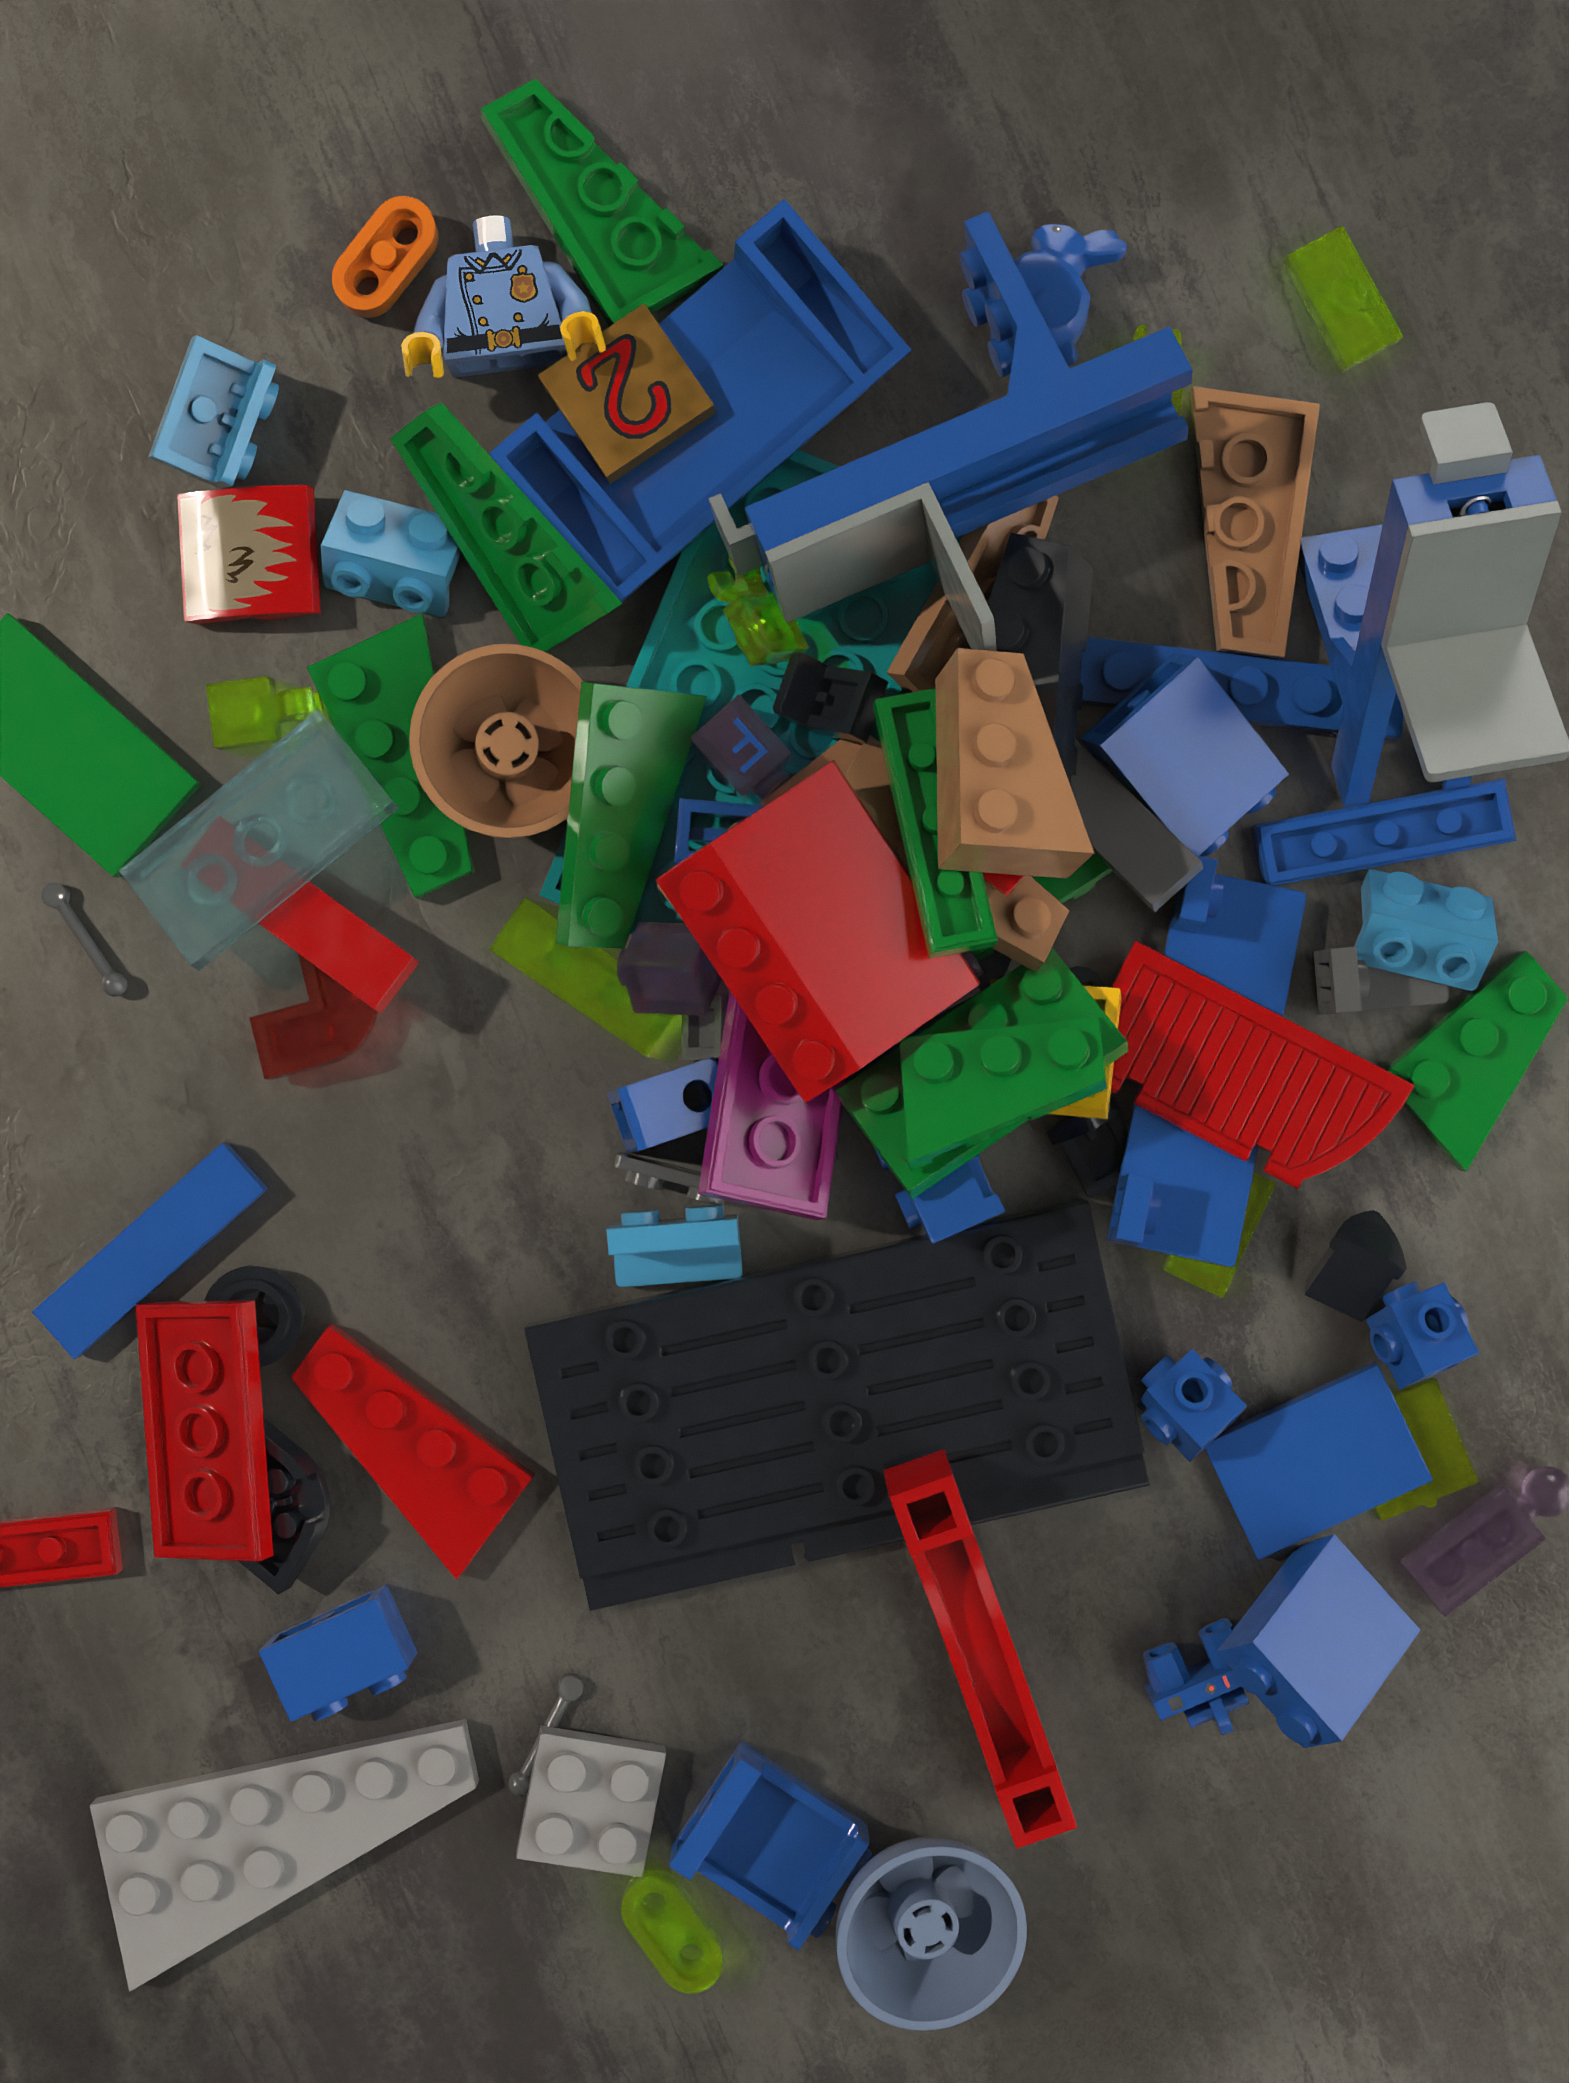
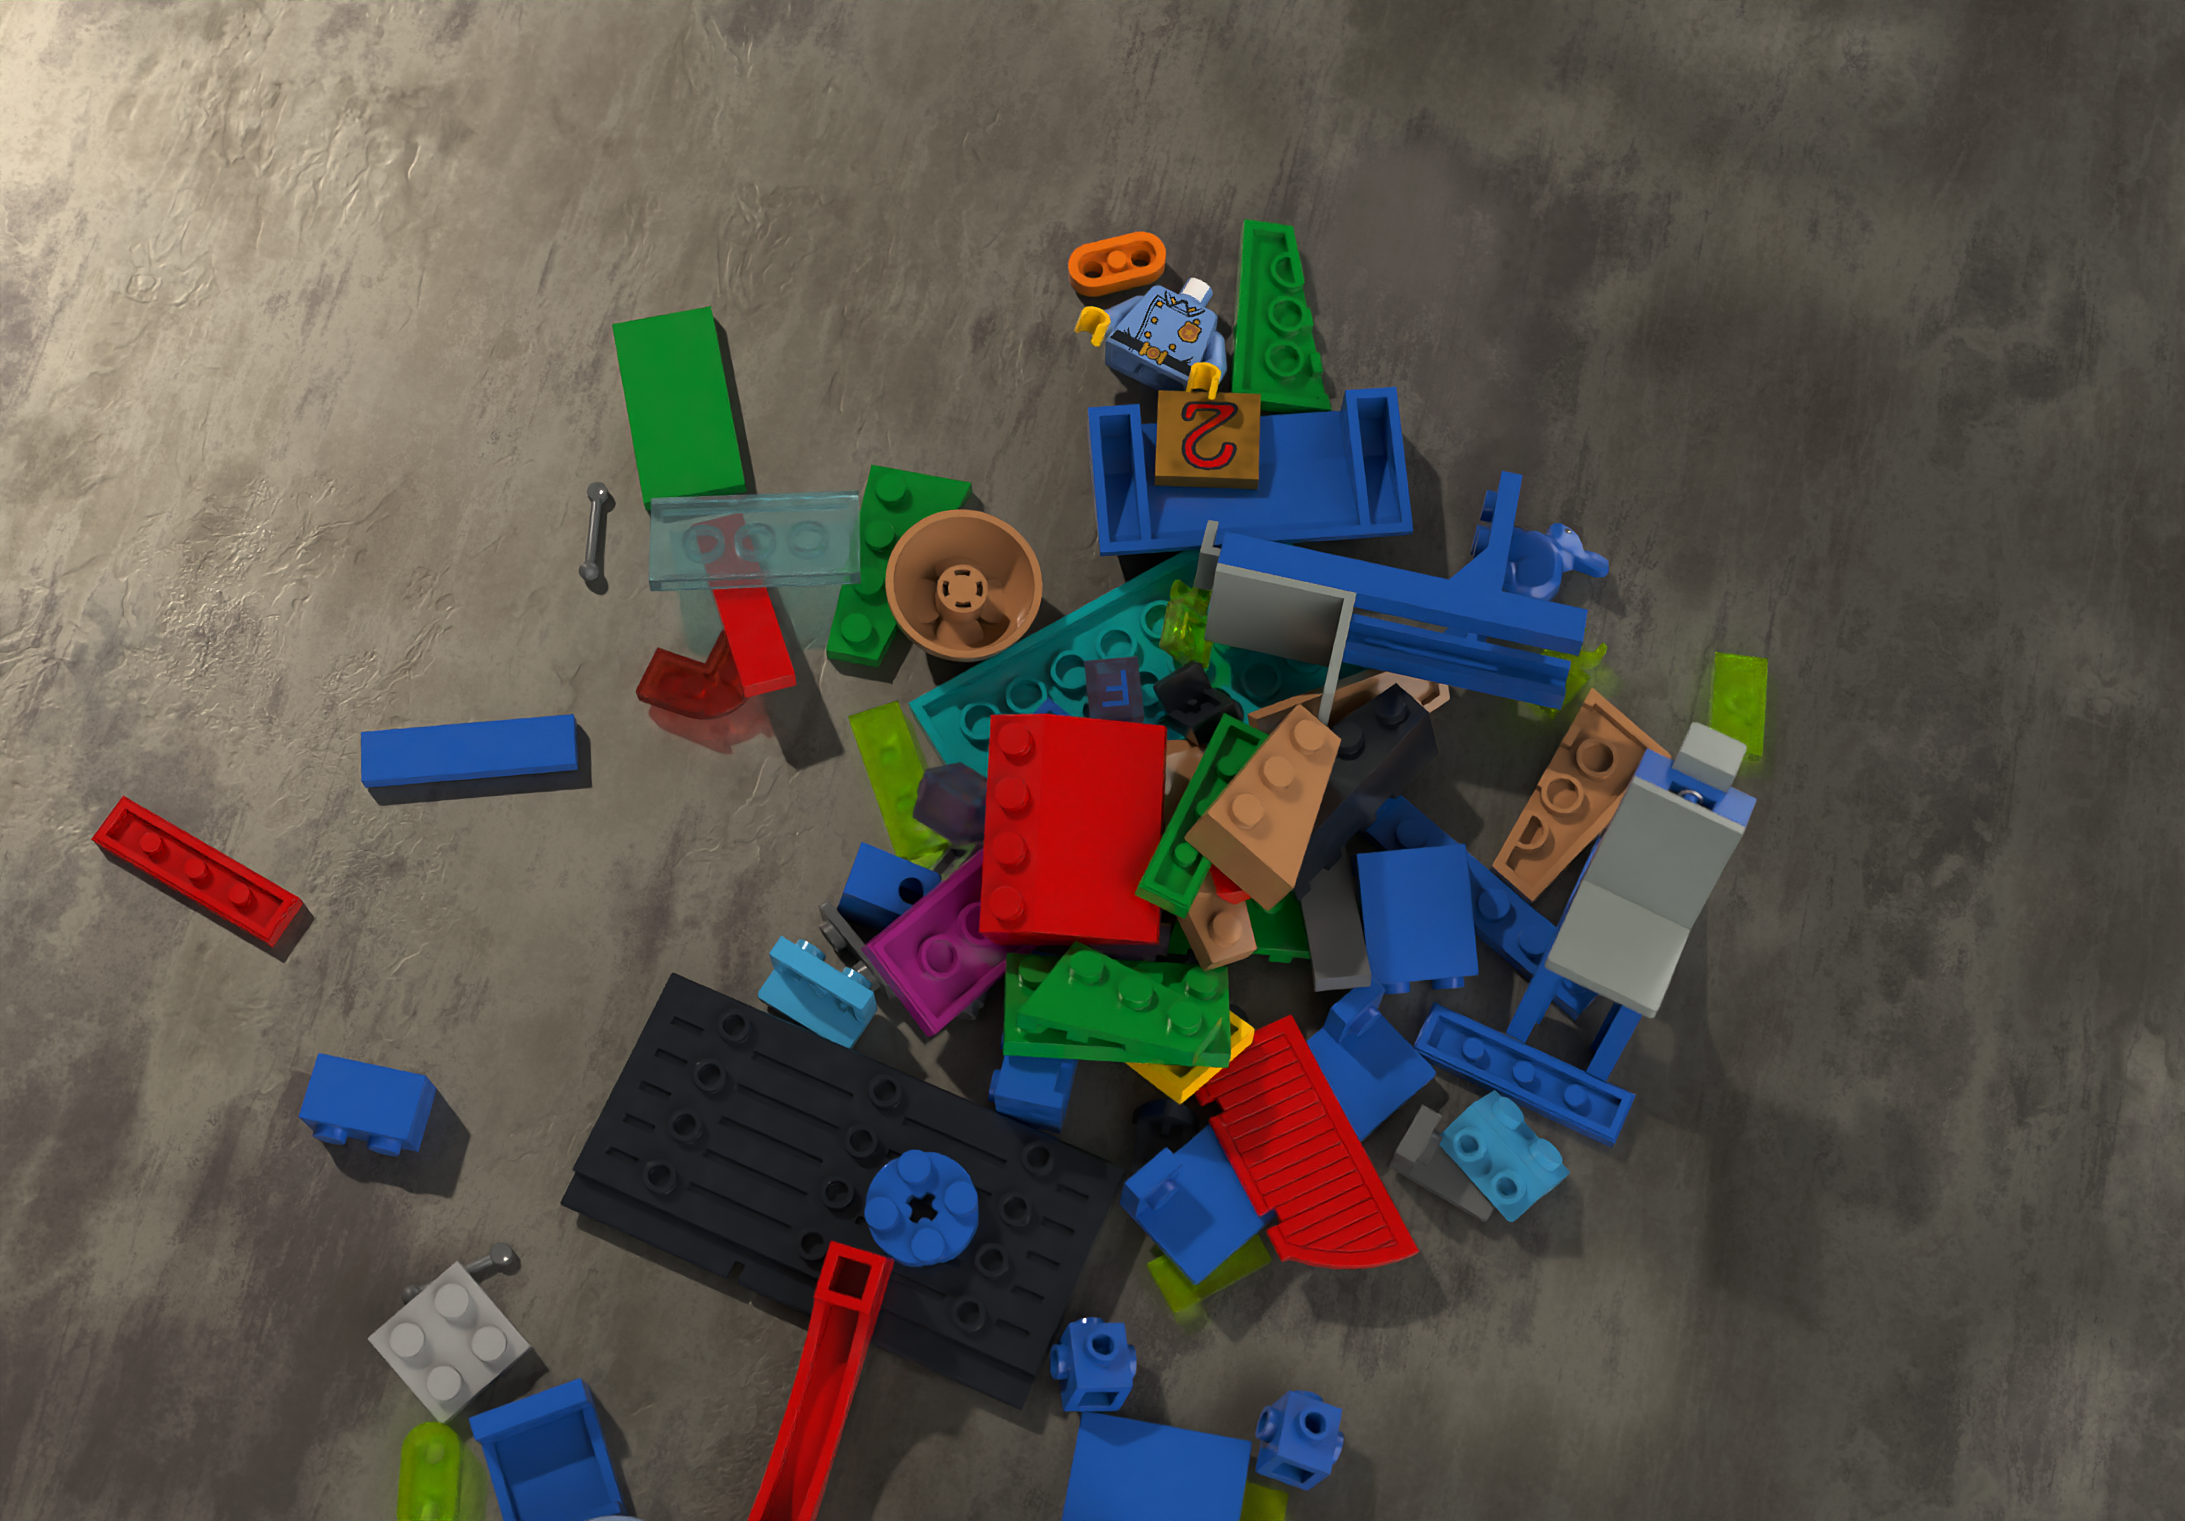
camera: 35 degrees right, 20 degrees down
light grey wing [90,1719,479,1992] -> none
red tile [135,1300,274,1561] -> none
dark azure bracket [148,335,279,489] -> none
slope [177,485,321,625] -> none
black gear [204,1265,306,1367] -> none
clear neon green plate [206,676,324,750] -> none
black plate [239,1417,330,1595] -> none
red wing [290,1324,535,1580] -> none
dark azure bracket [321,490,462,617] -> none
green wing [389,402,623,652] -> none
green wing [556,682,707,949] -> none
black tile [1305,1210,1407,1322] -> none
green wing [1384,950,1569,1172] -> none
none -> blue plate [865,1150,979,1267]

